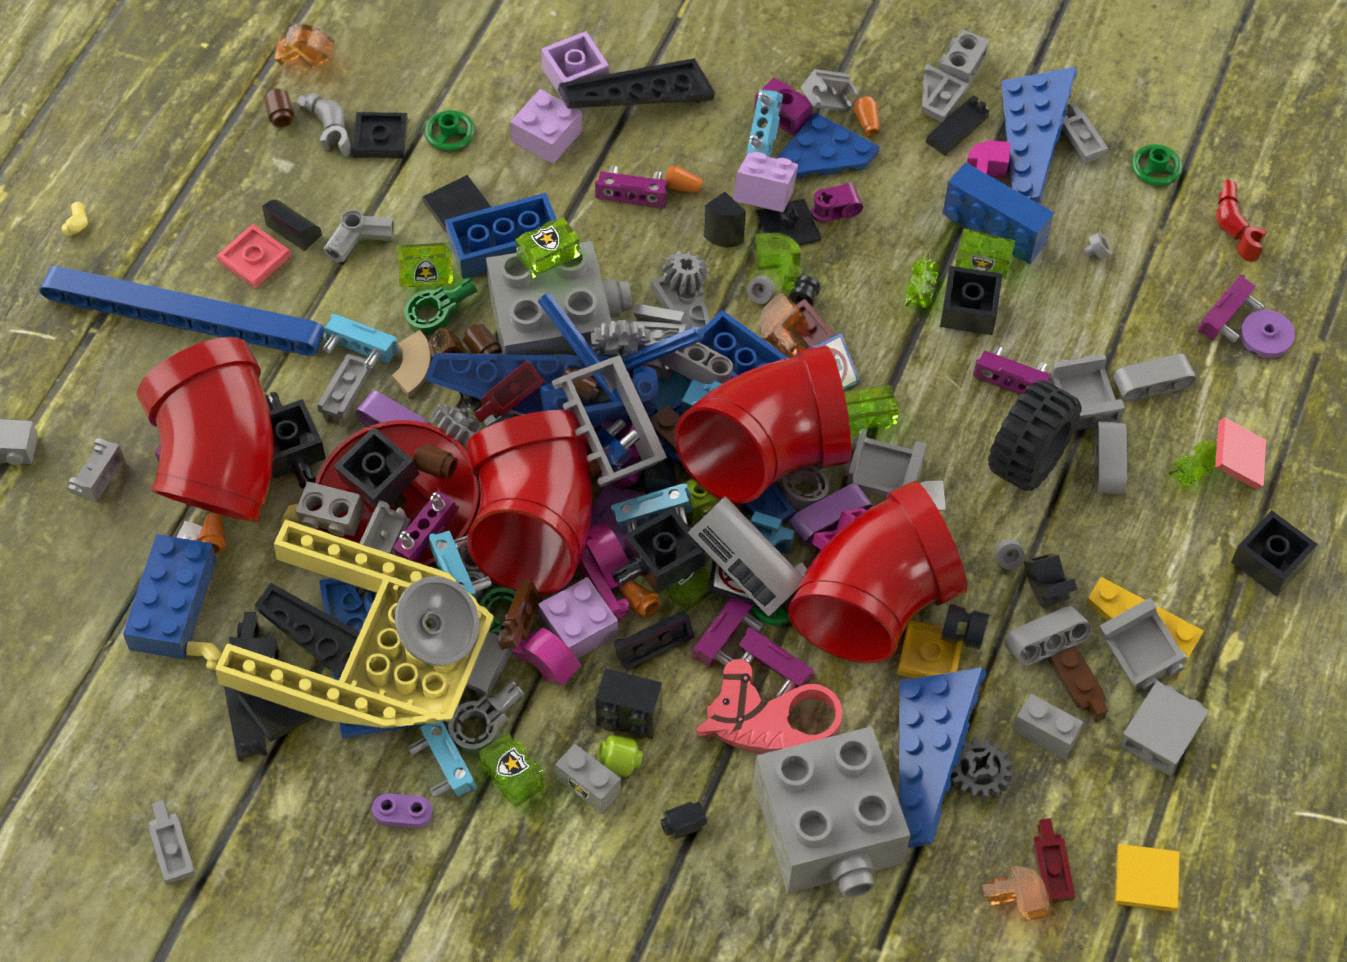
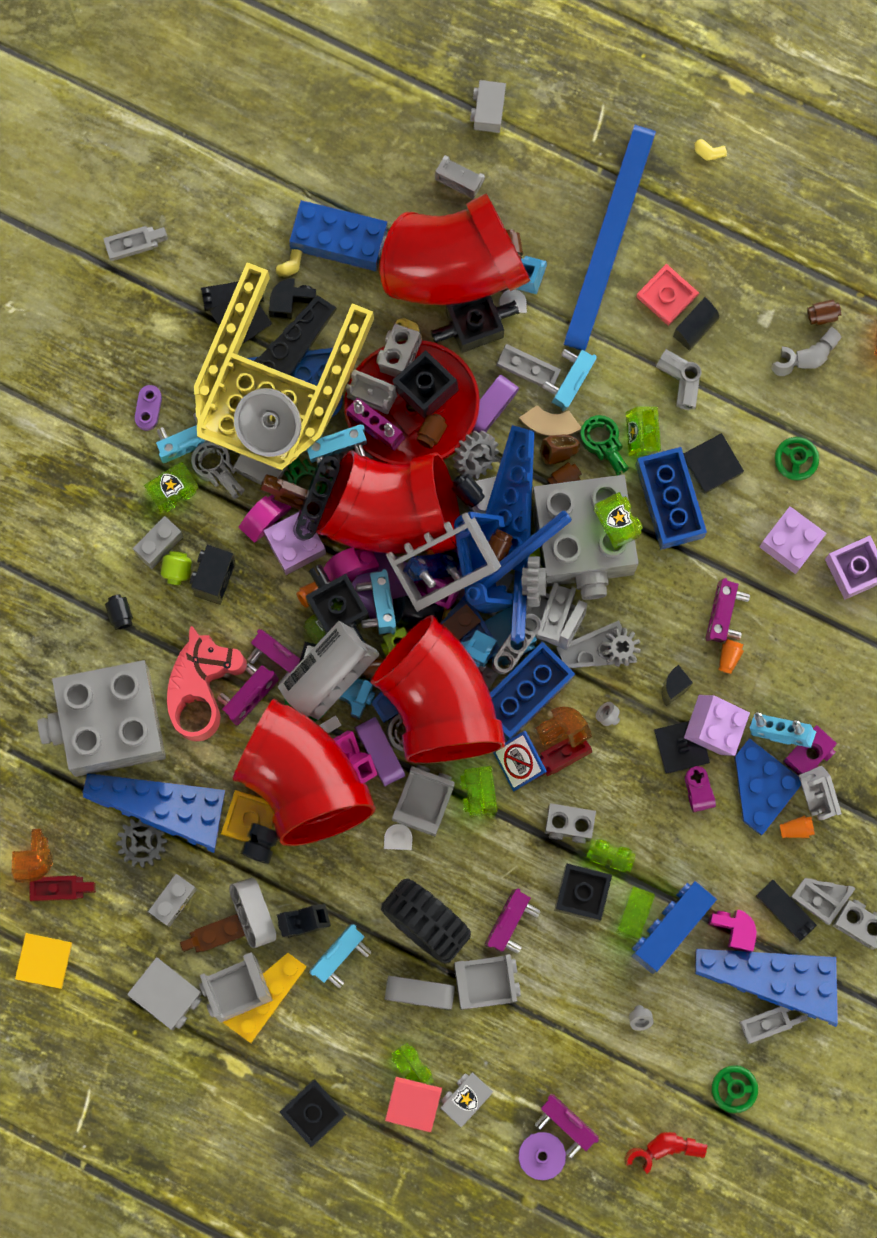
camera: 90 degrees right, 20 degrees up
black tile [353,112,408,158] -> none
dark red hinge [473,359,545,423] -> none
black wing [557,58,715,109] -> none
dark pink hinge [577,547,629,622] -> none
black hinge [614,610,695,671] -> none
clear neon green brick [754,233,801,291] -> none
black wheel [789,275,821,307] -> none
light grey tile [994,539,1025,569] -> none
light grey beam [1113,354,1196,402] -> none
none -> black beam [293,456,340,541]
none -> medium azure piece [309,924,371,988]
none -> light grey brick [440,1072,493,1128]
none -> light grey brick [545,803,596,844]

